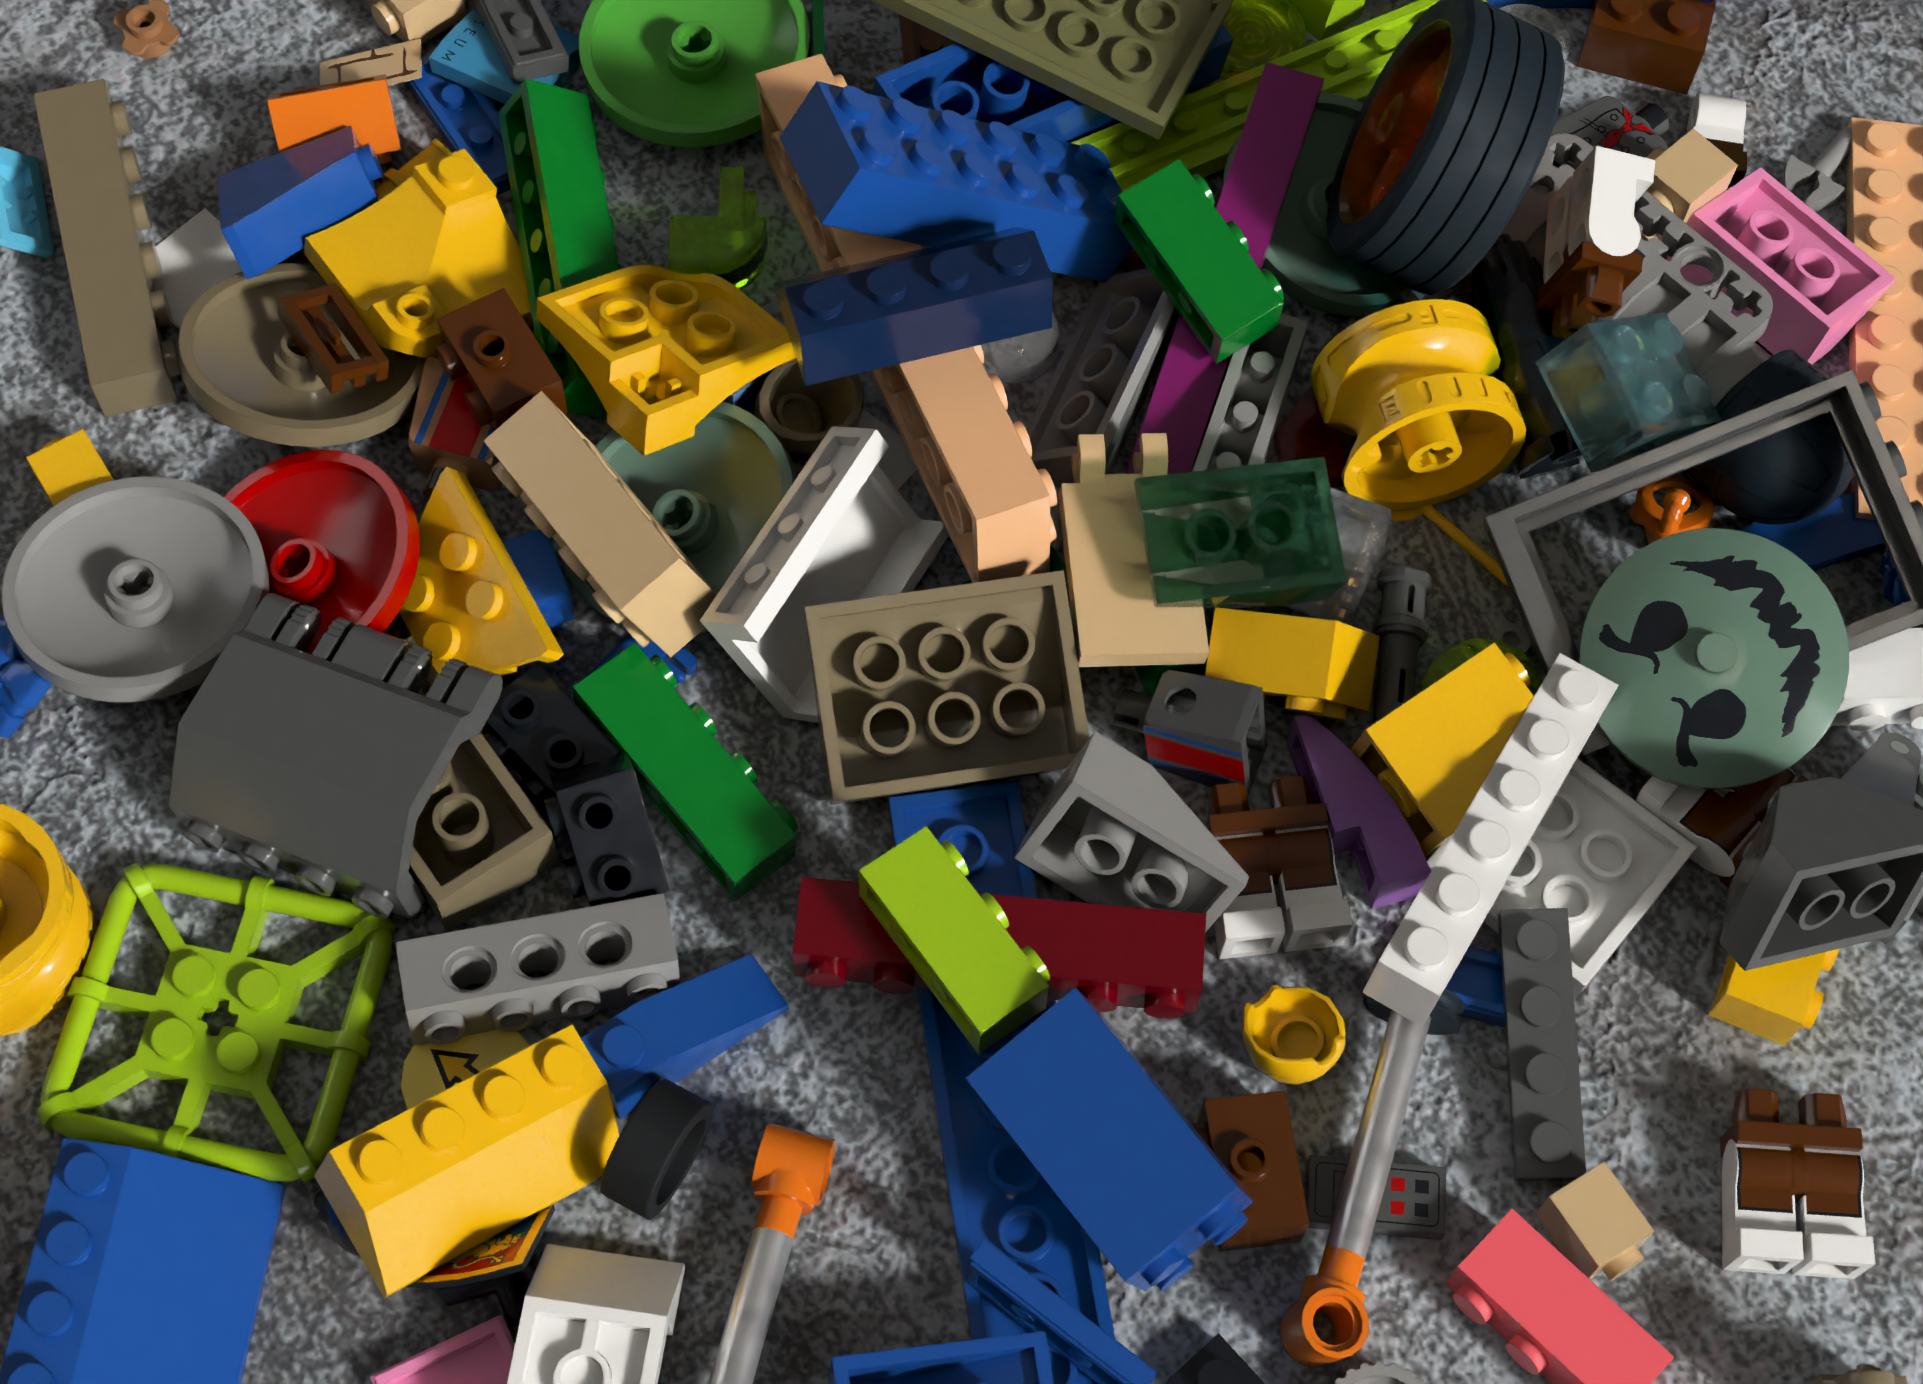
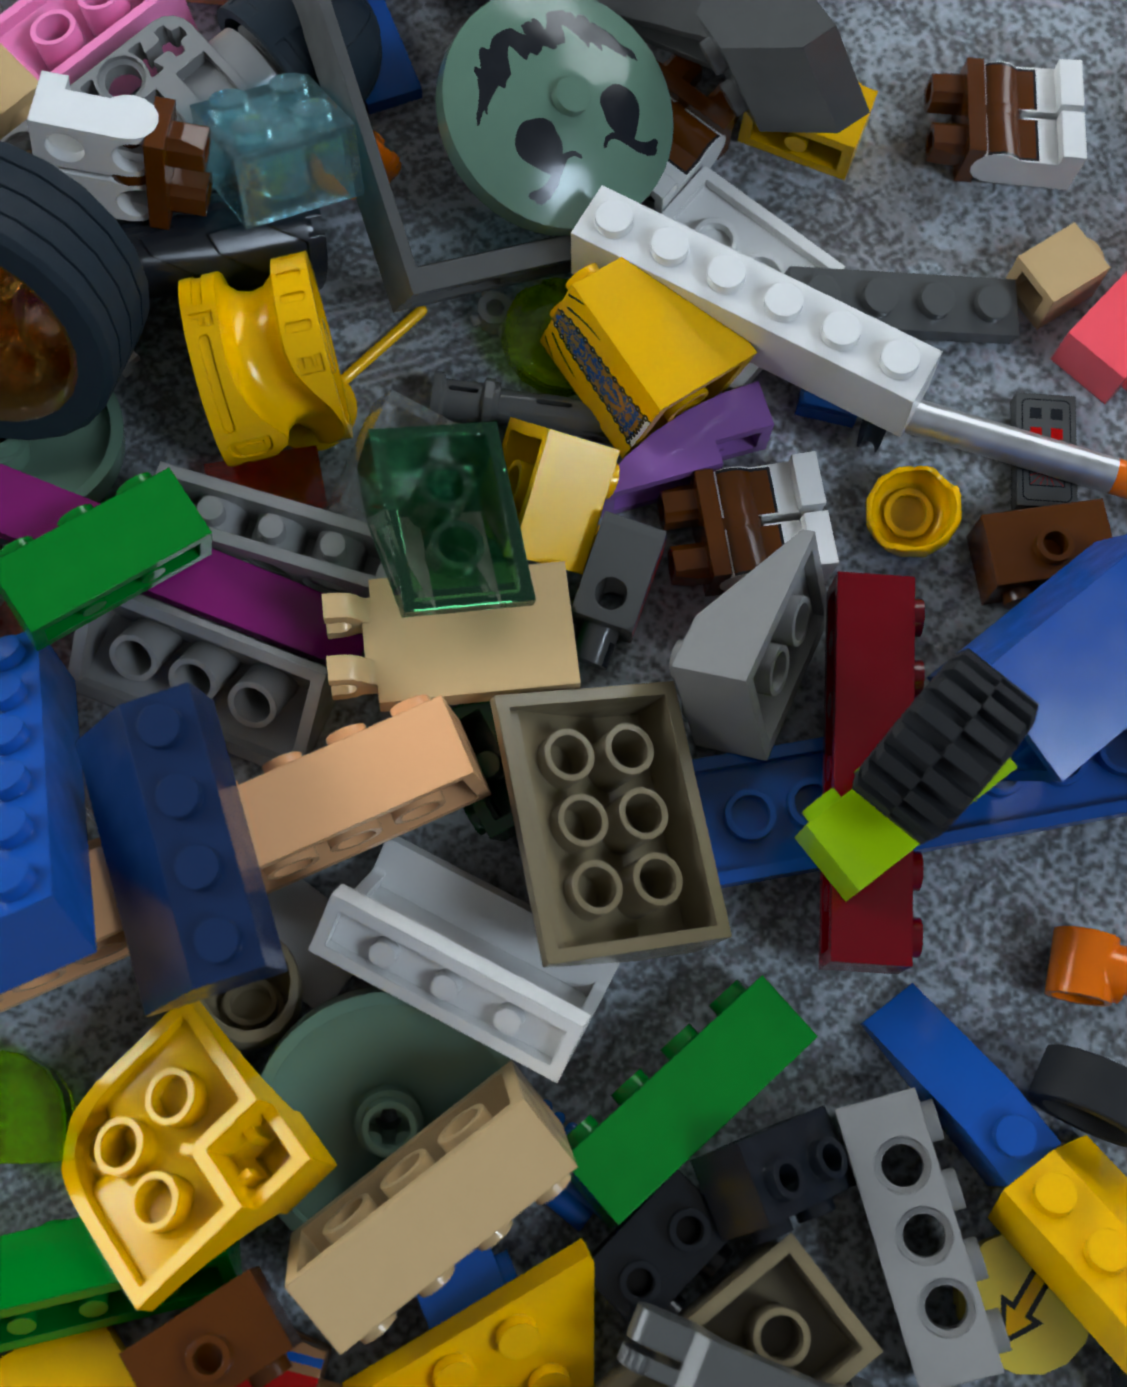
camera: 95 degrees left, 10 degrees up
none -> black tyre [852,648,1039,845]

